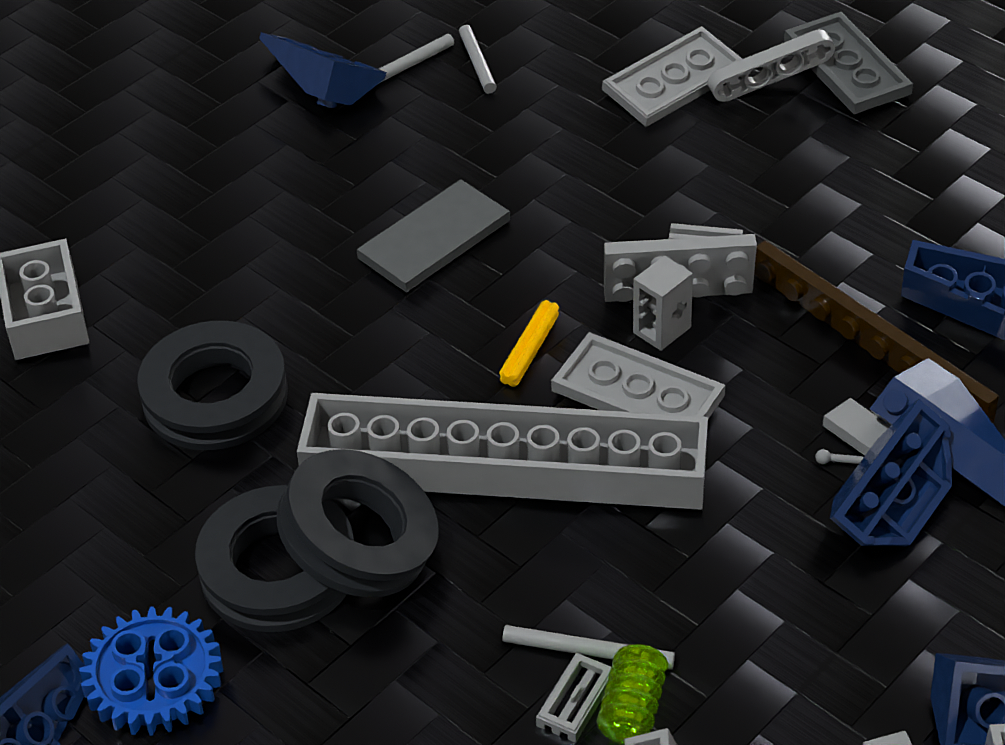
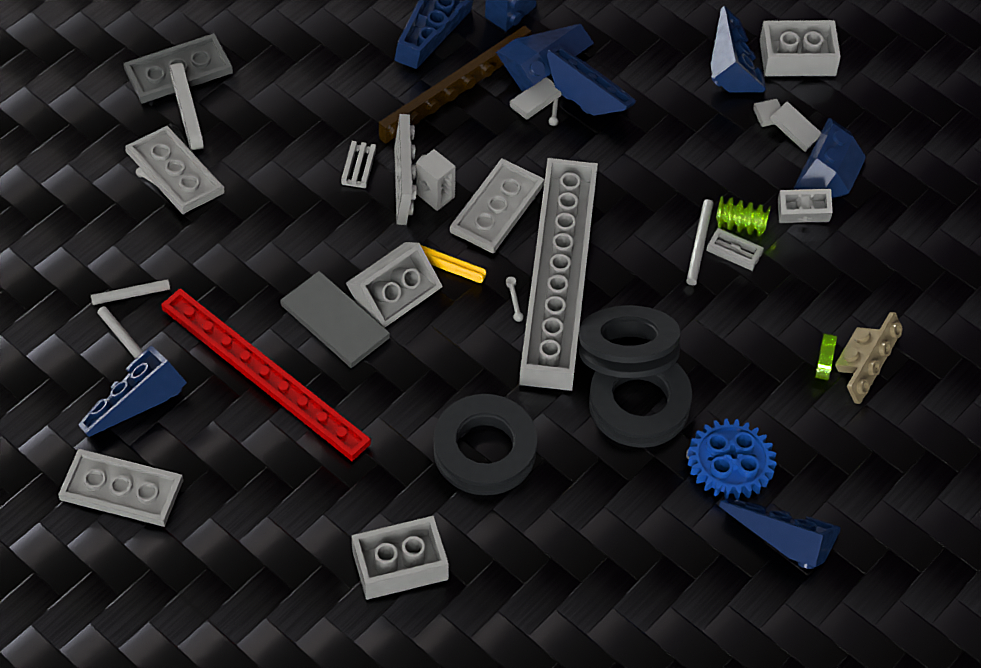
camera: 95 degrees left, 10 degrees up
none -> light grey plate [58,449,183,527]
none -> red plate [161,288,371,461]
none -> light grey slope [346,242,443,328]

